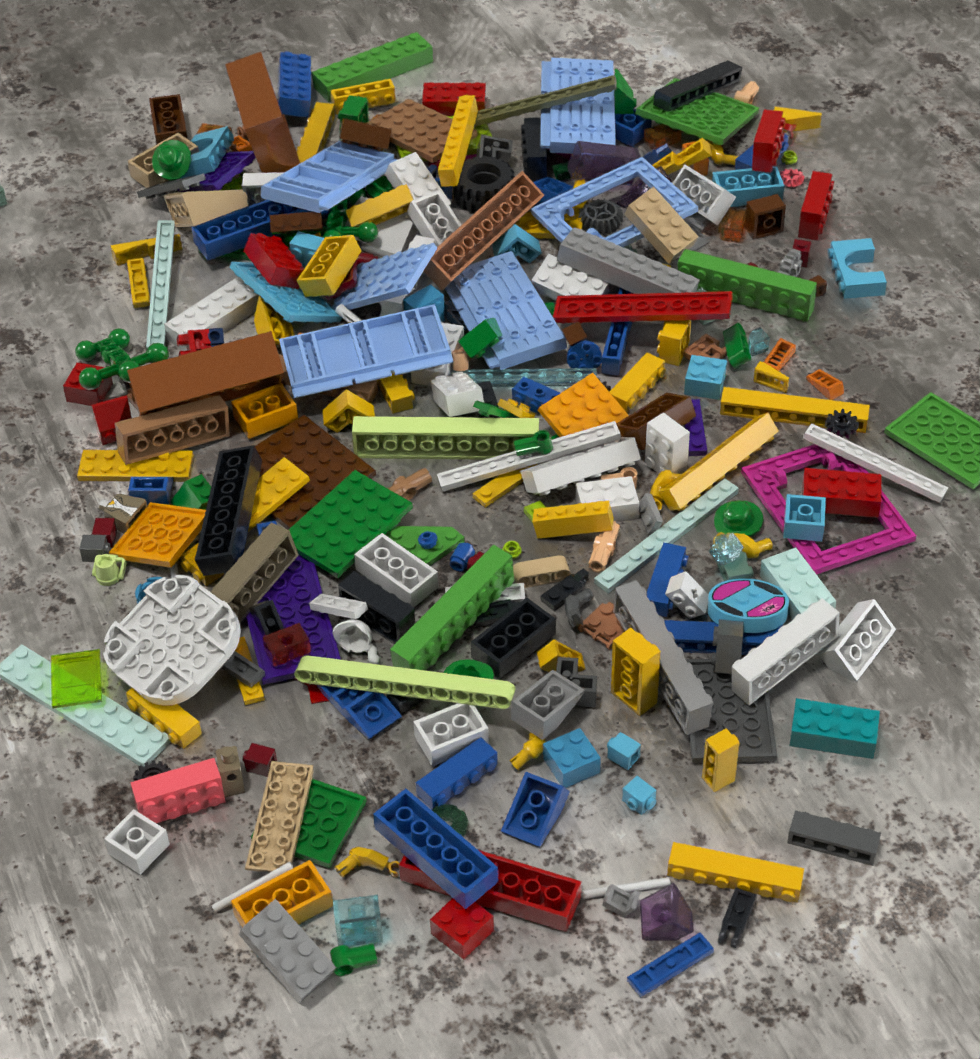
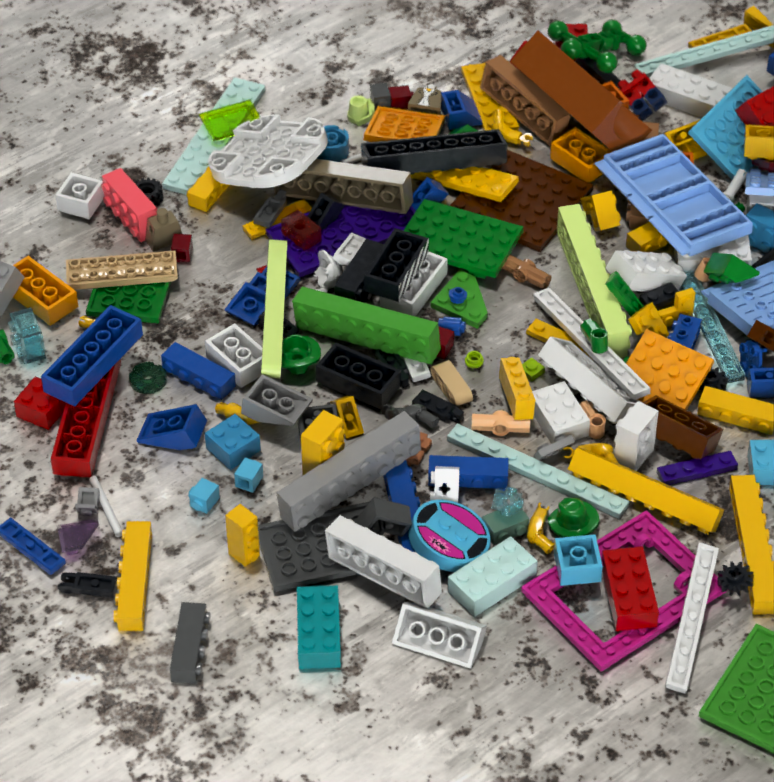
camera: 75 degrees right, 0 degrees up
white bar [212,862,294,913] -> none
none -> black brick [364,228,429,302]
none -> yellow arm [491,109,533,147]
none -> yellow plate [658,288,695,327]

